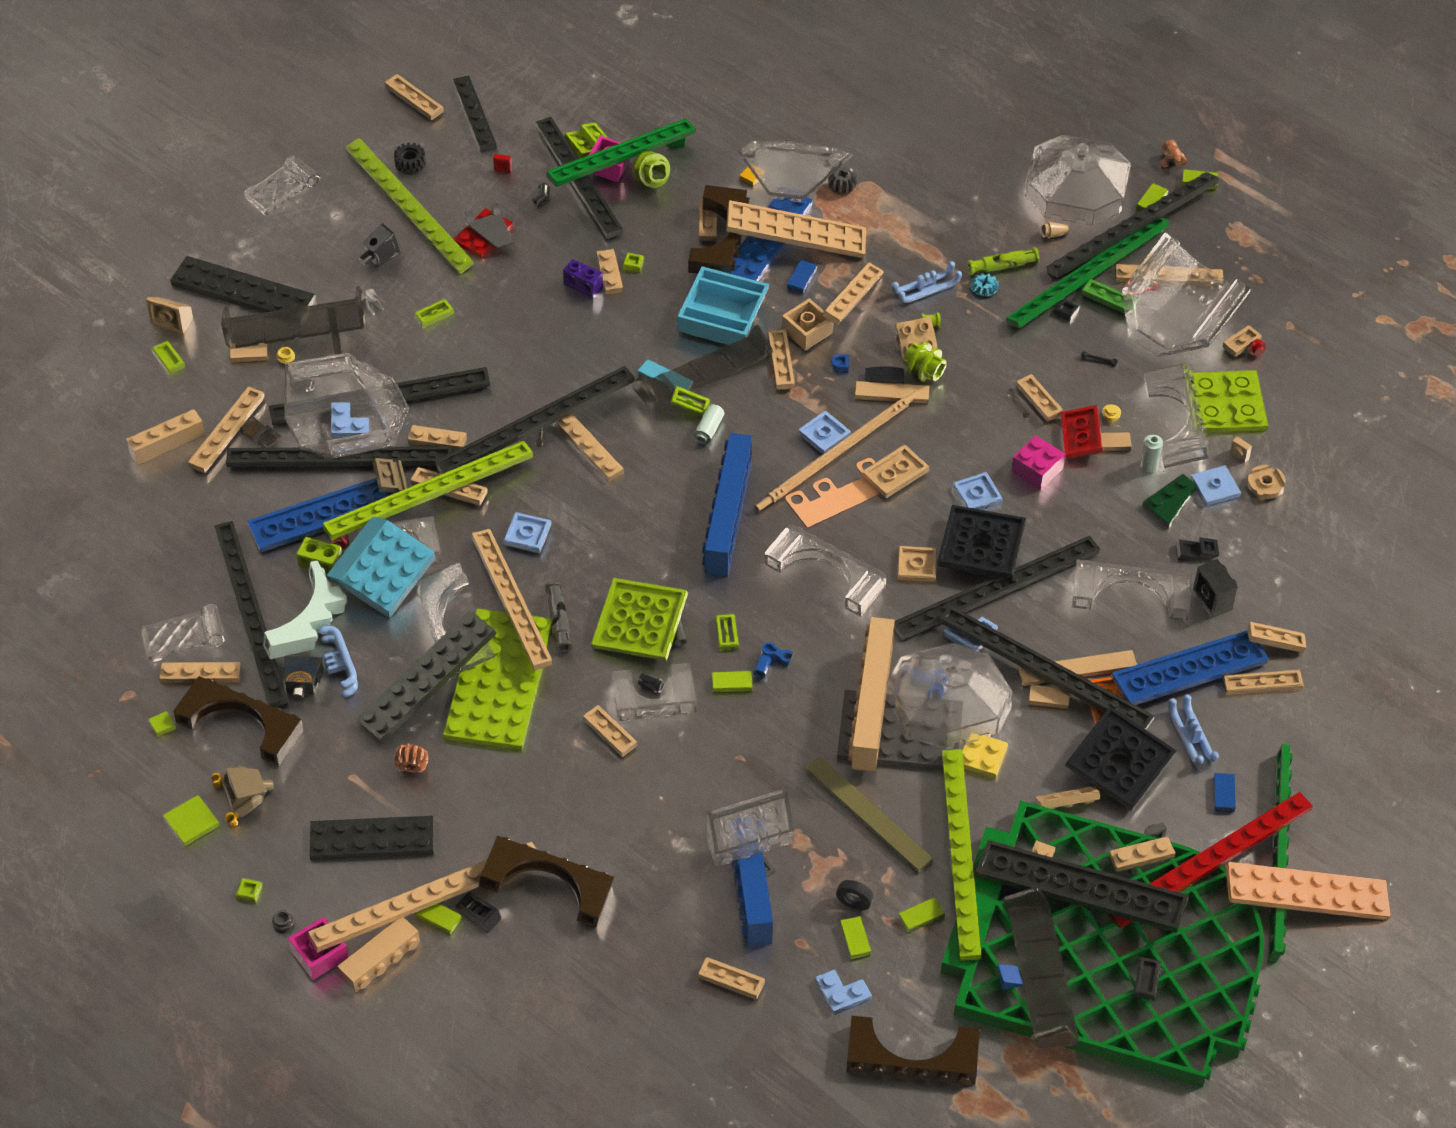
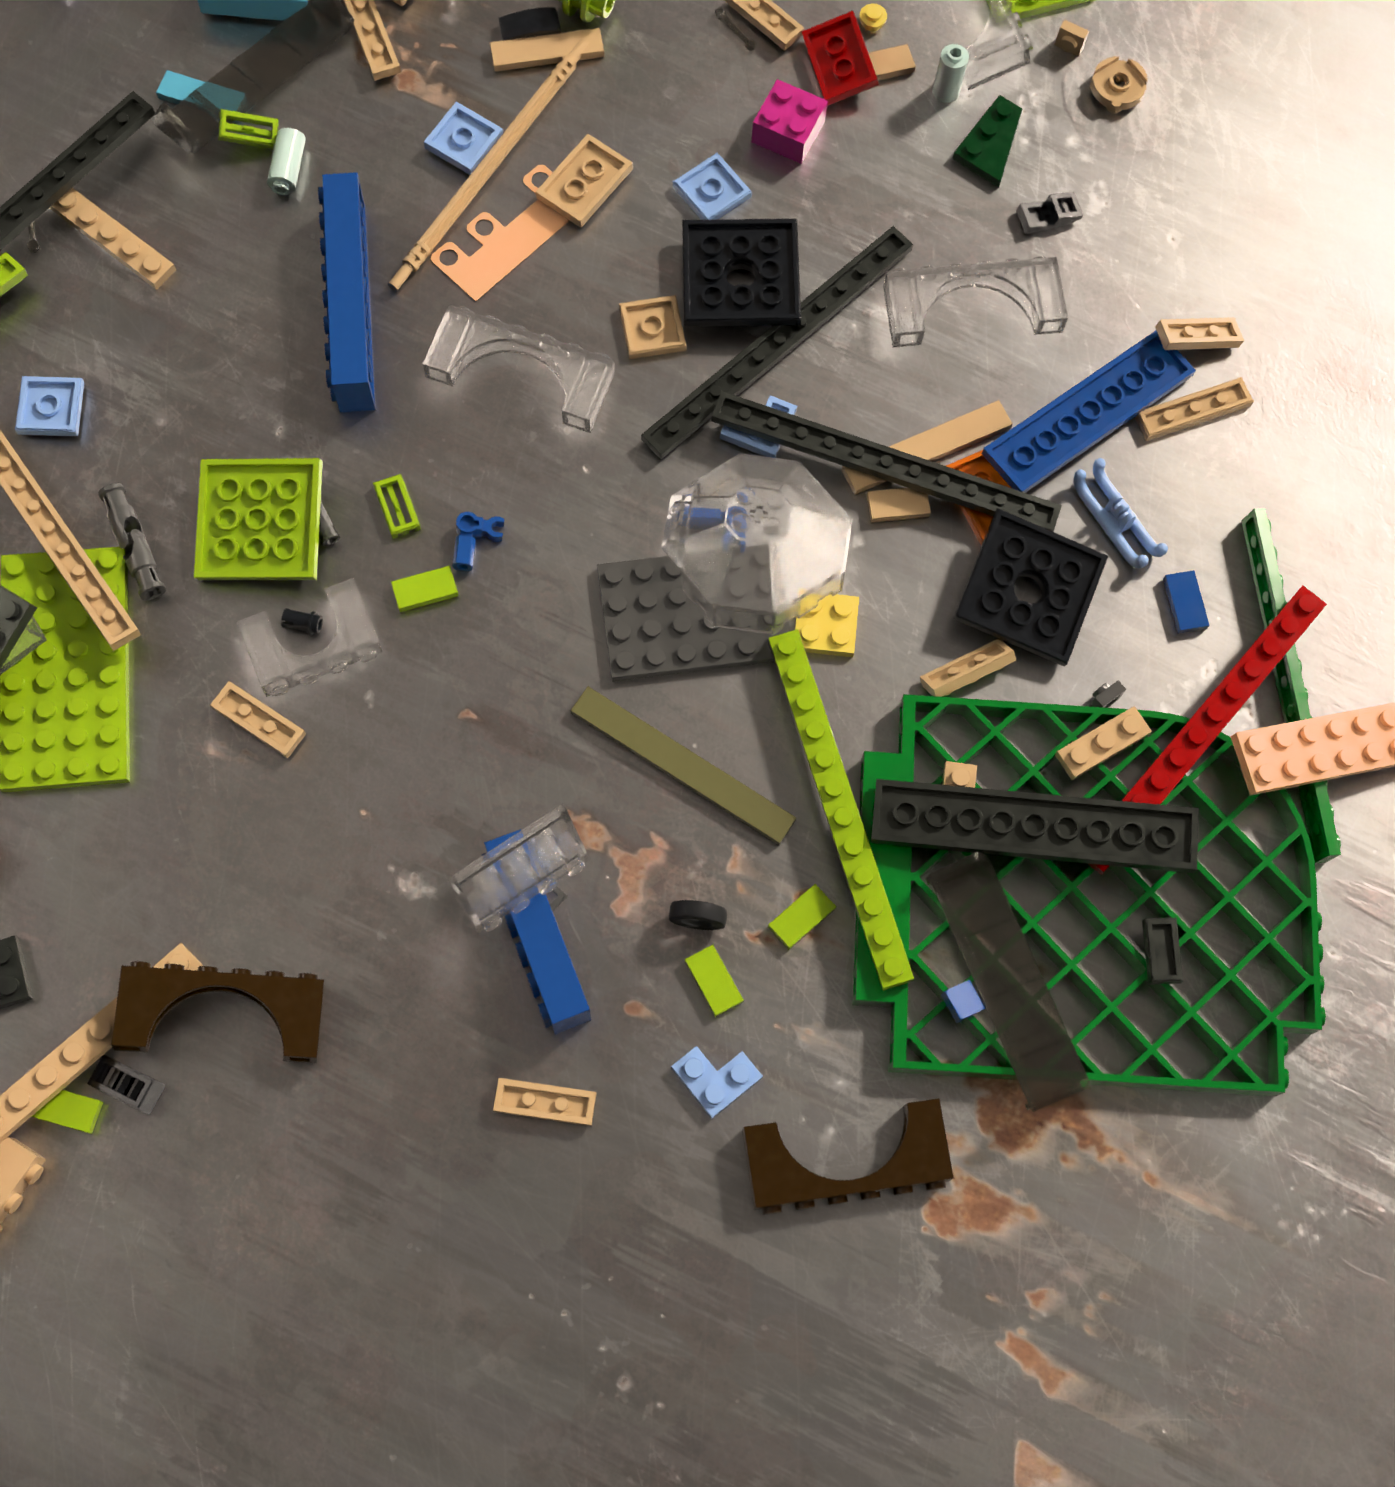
camera: 20 degrees left, 20 degrees up
blue tile [831,354,849,373] -> none
tan brick [848,617,895,772] -> none
light blue plate [1191,465,1241,506] -> none
pearl dark grey brick [1193,559,1238,618] -> none

